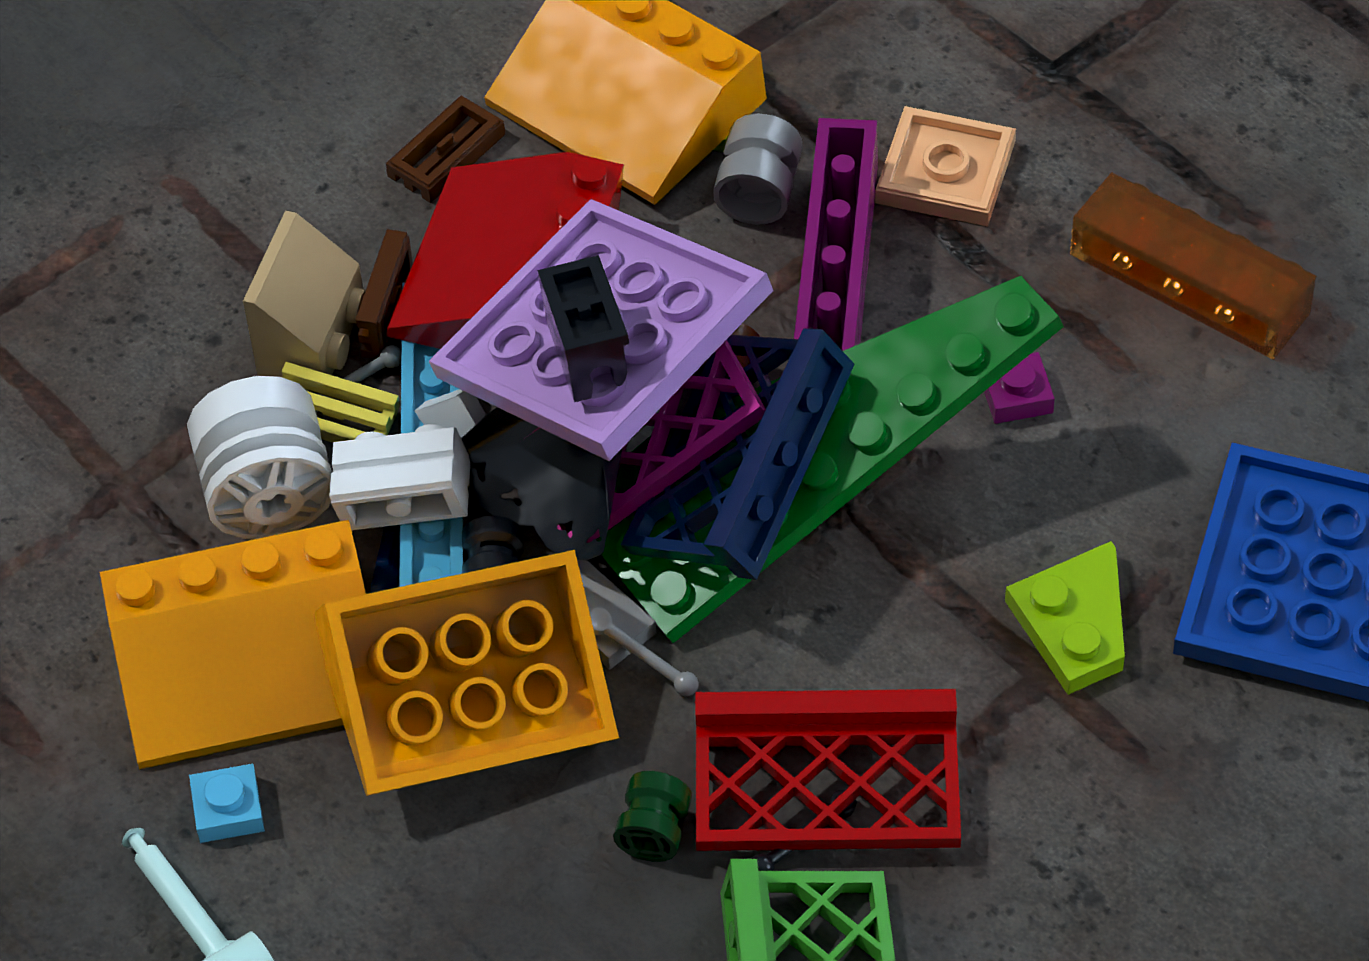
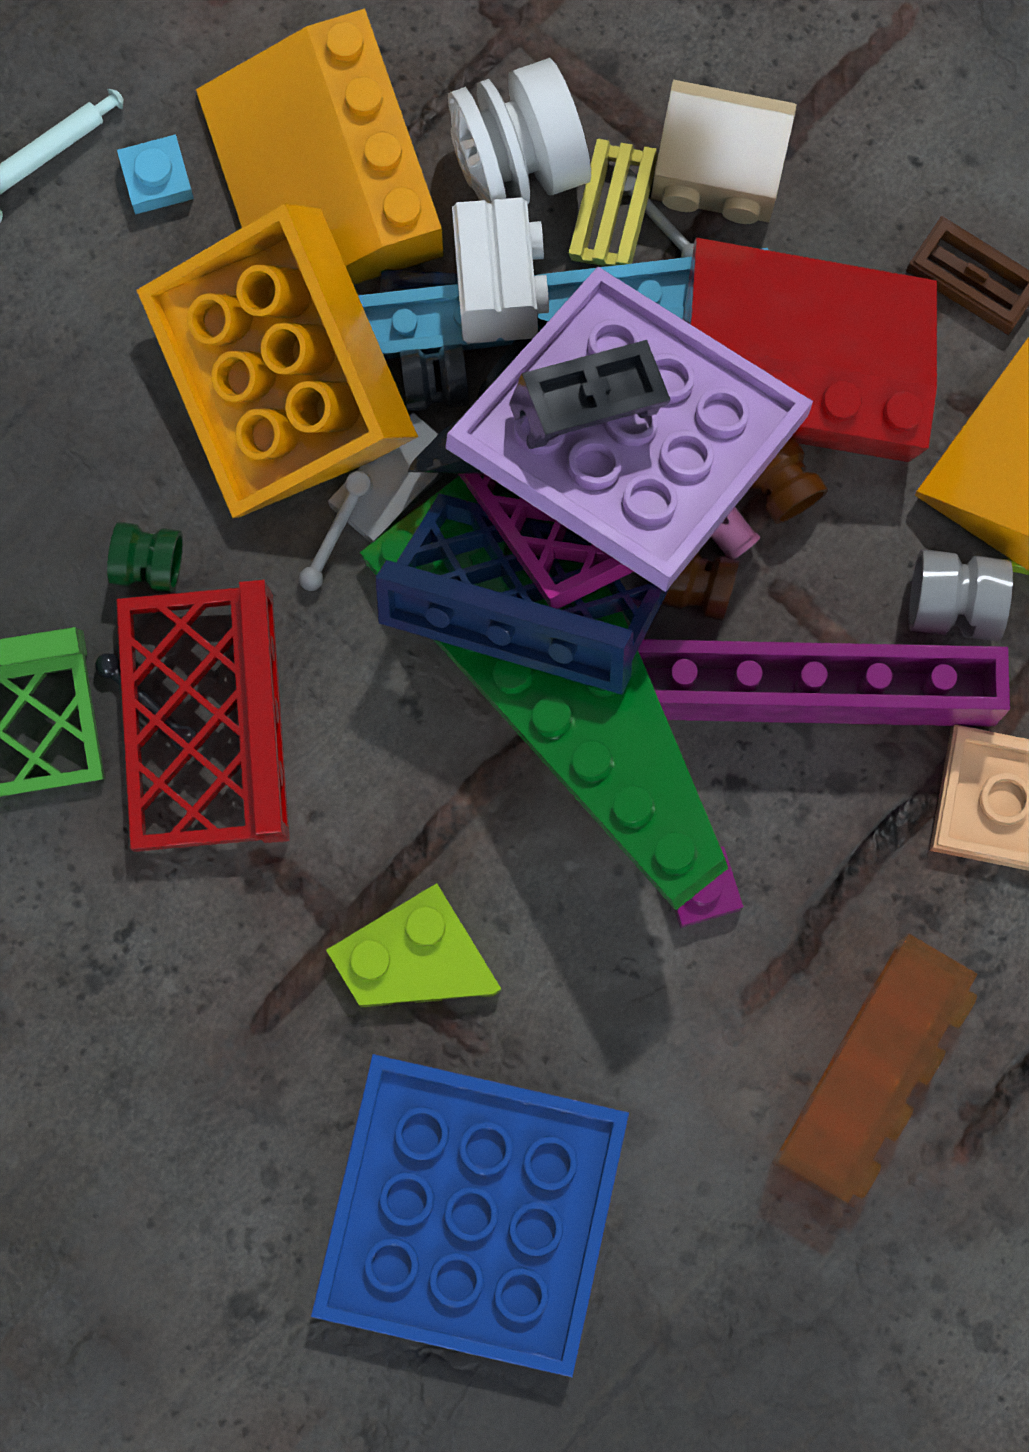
camera: 80 degrees right, 25 degrees up
reddish brown tile [356,229,413,359] -> none

